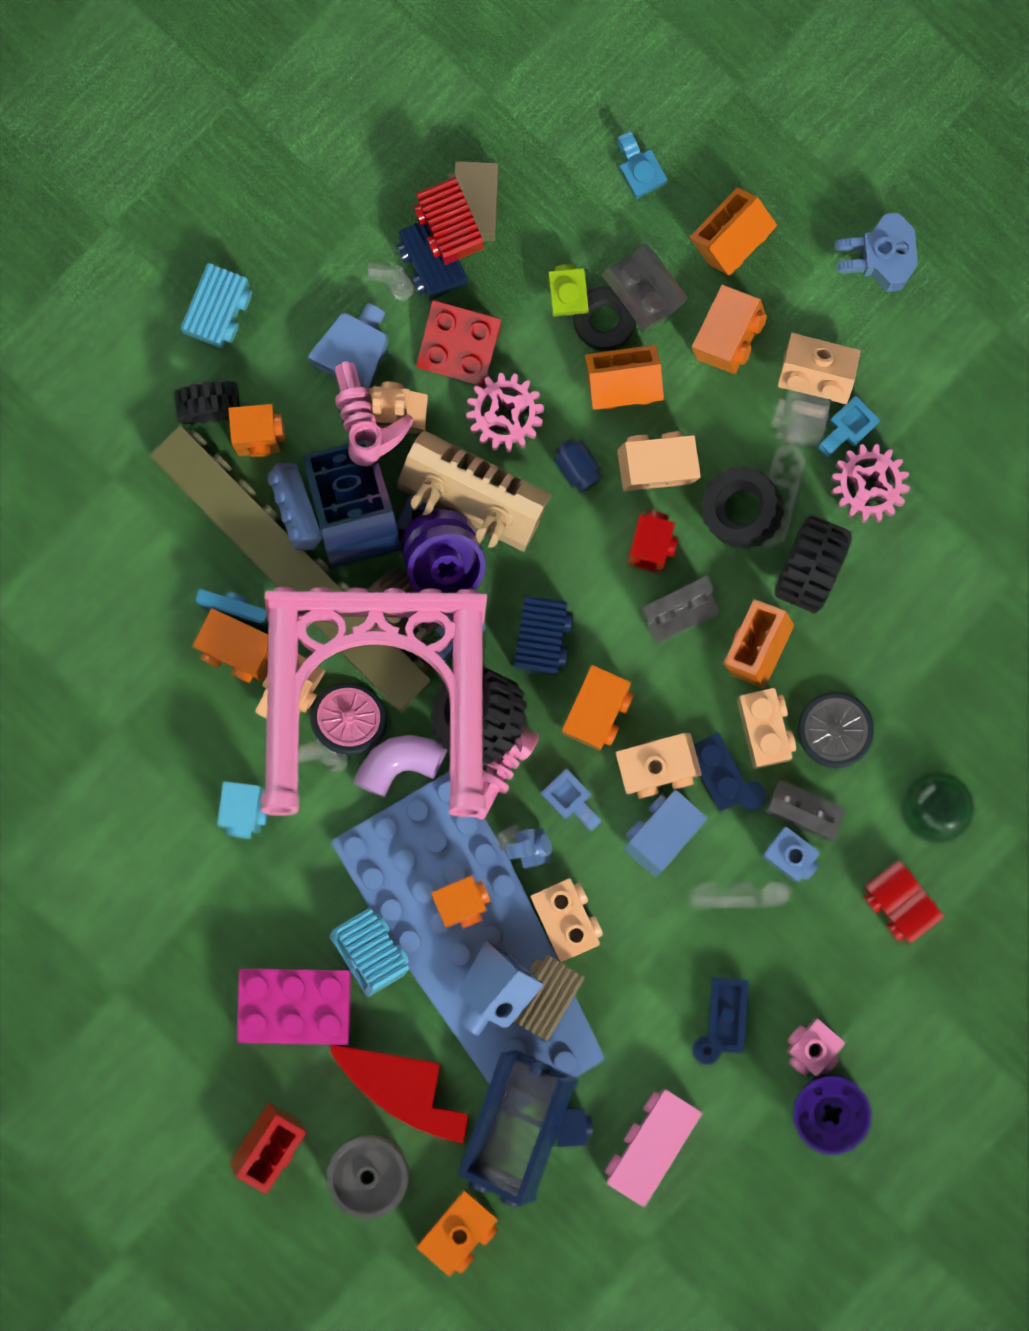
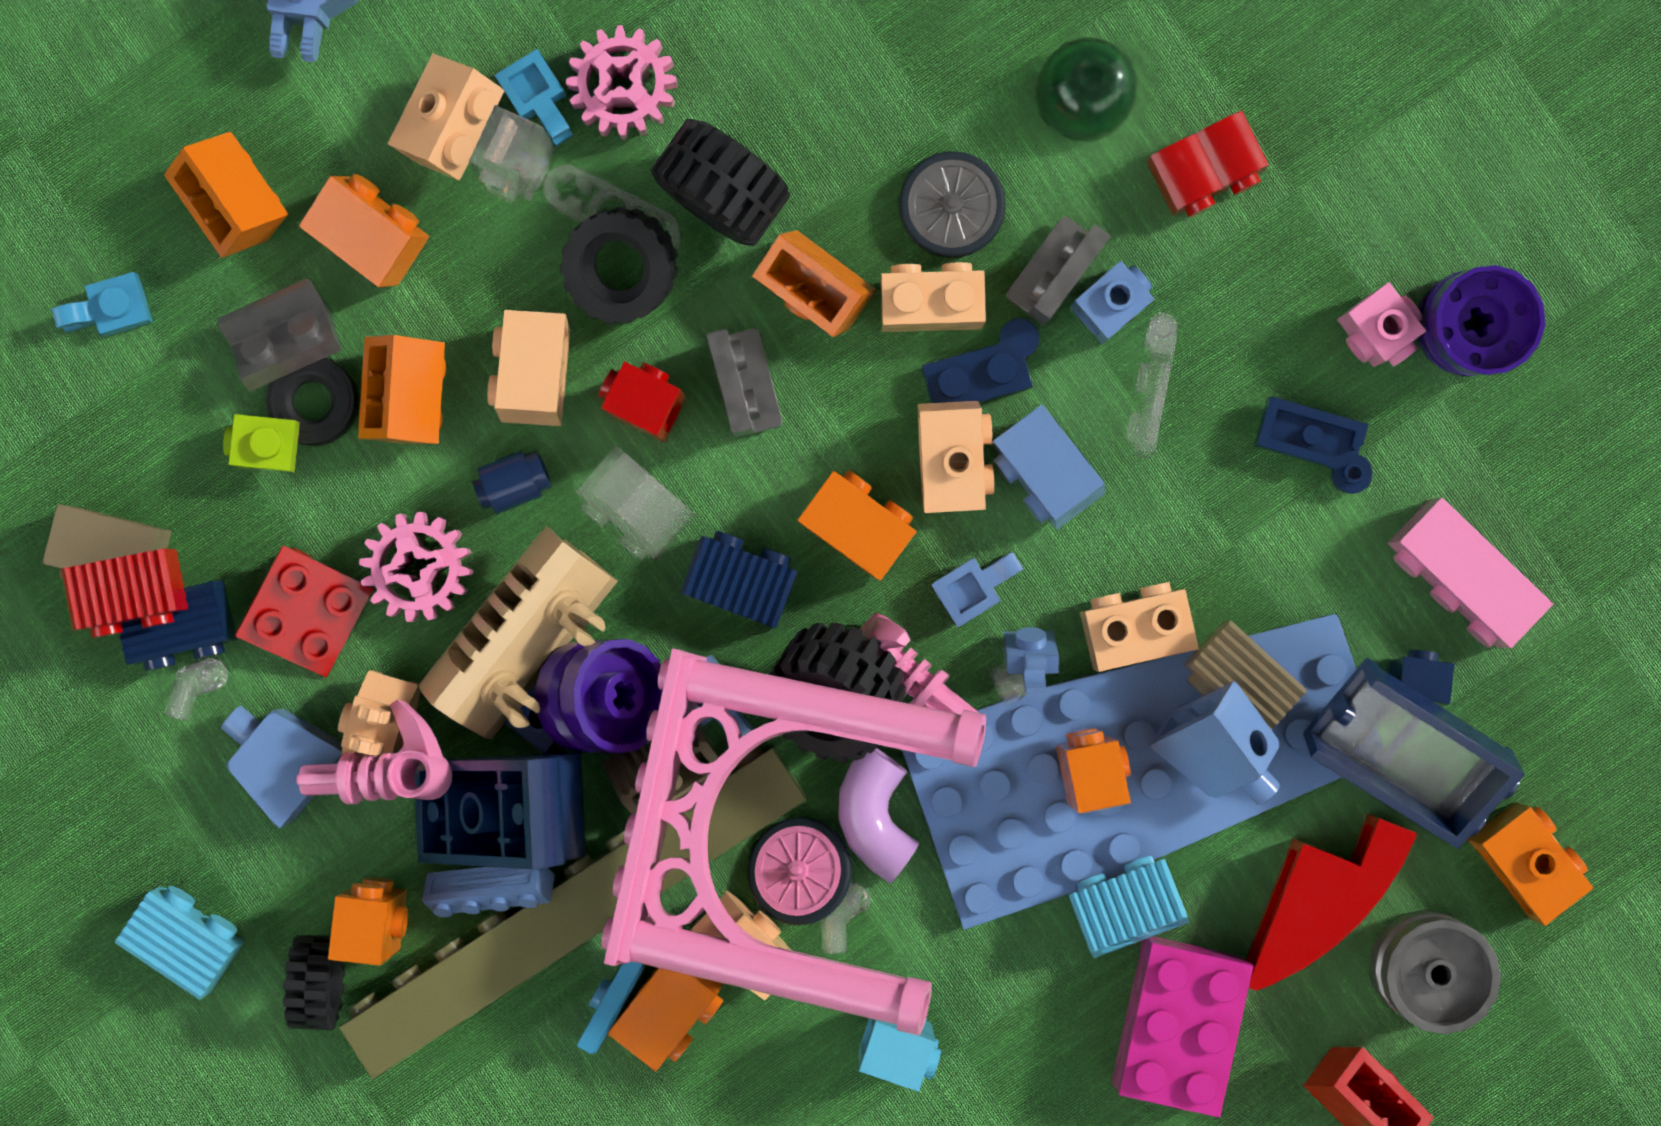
camera: 80 degrees left, 5 degrees up
none -> clear brick [576,446,697,560]

